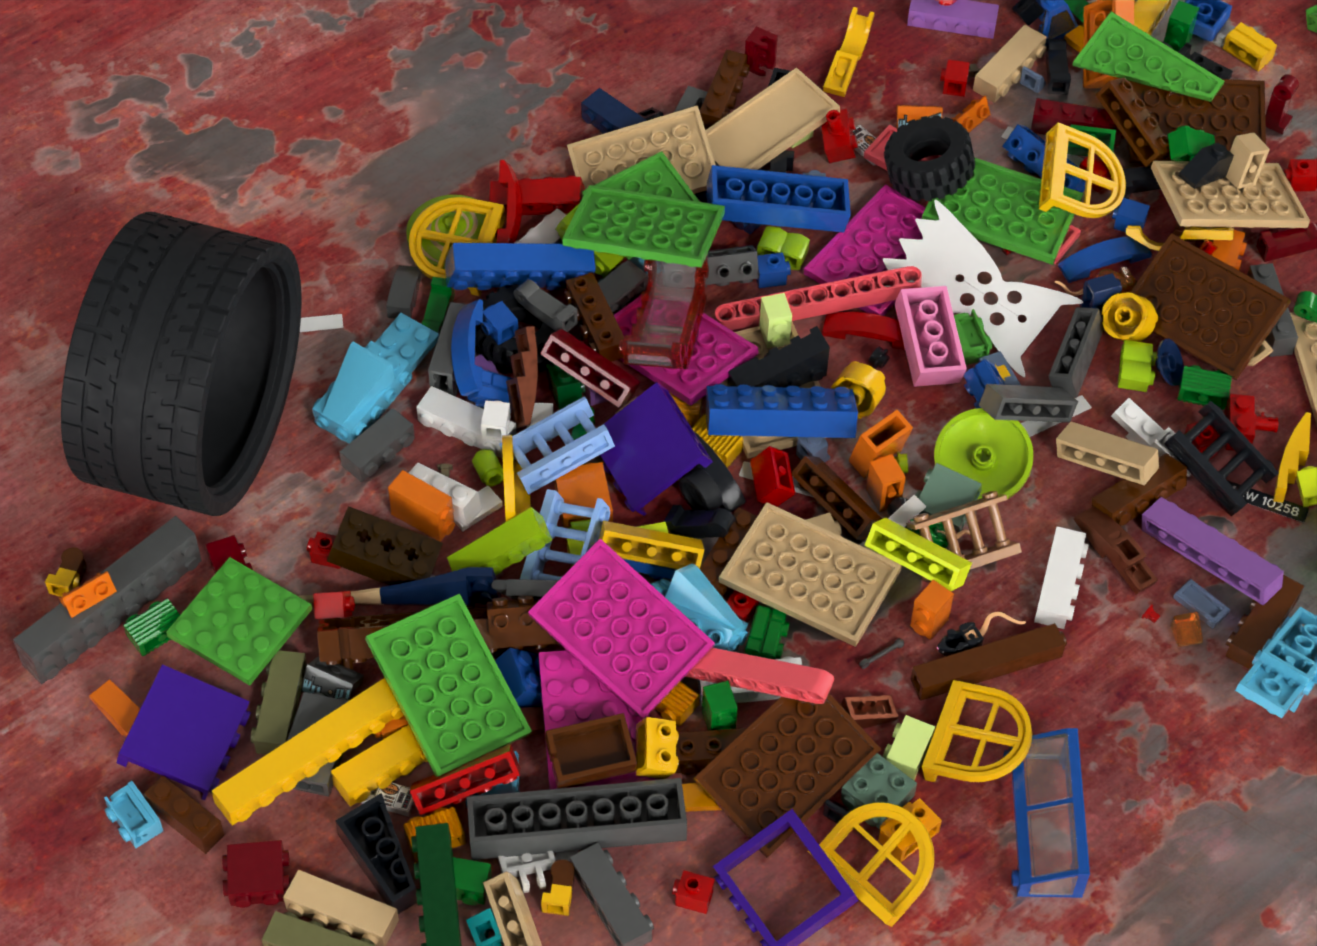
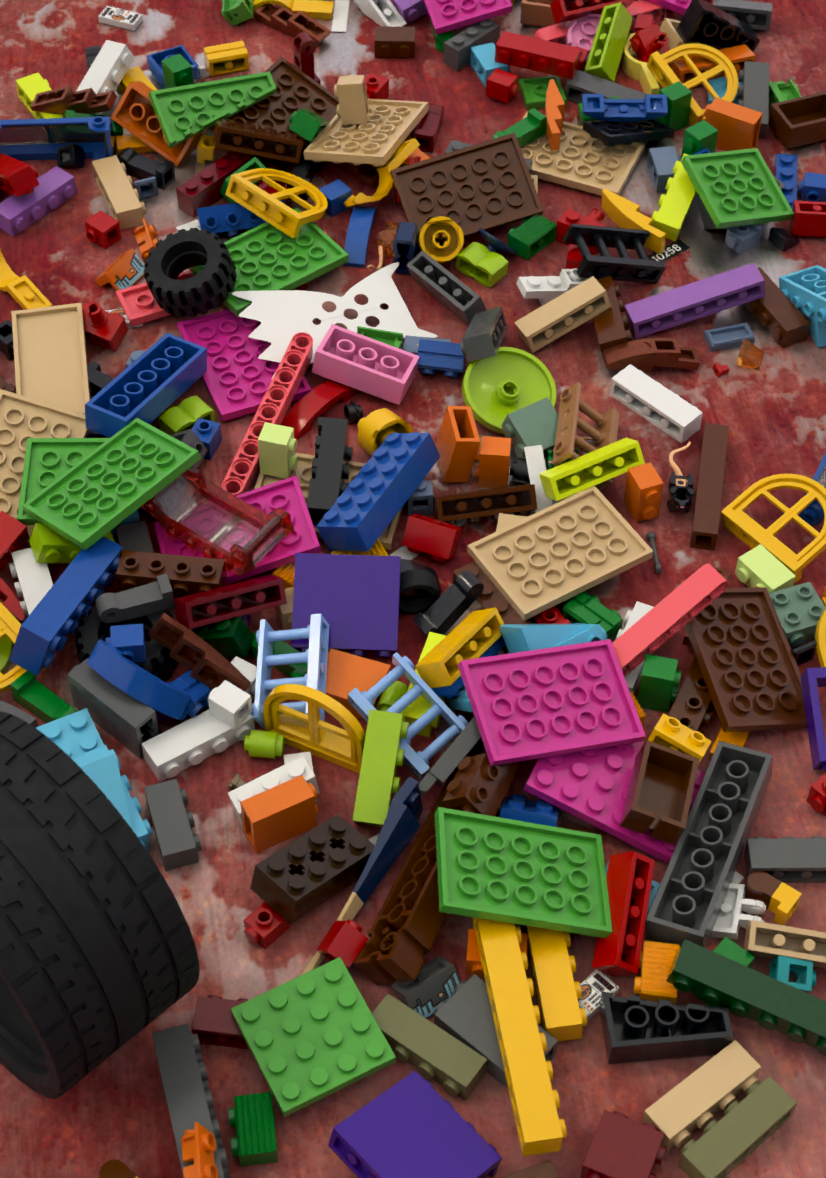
camera: 60 degrees left, 5 degrees down
black slope [1178,142,1234,189] -> none

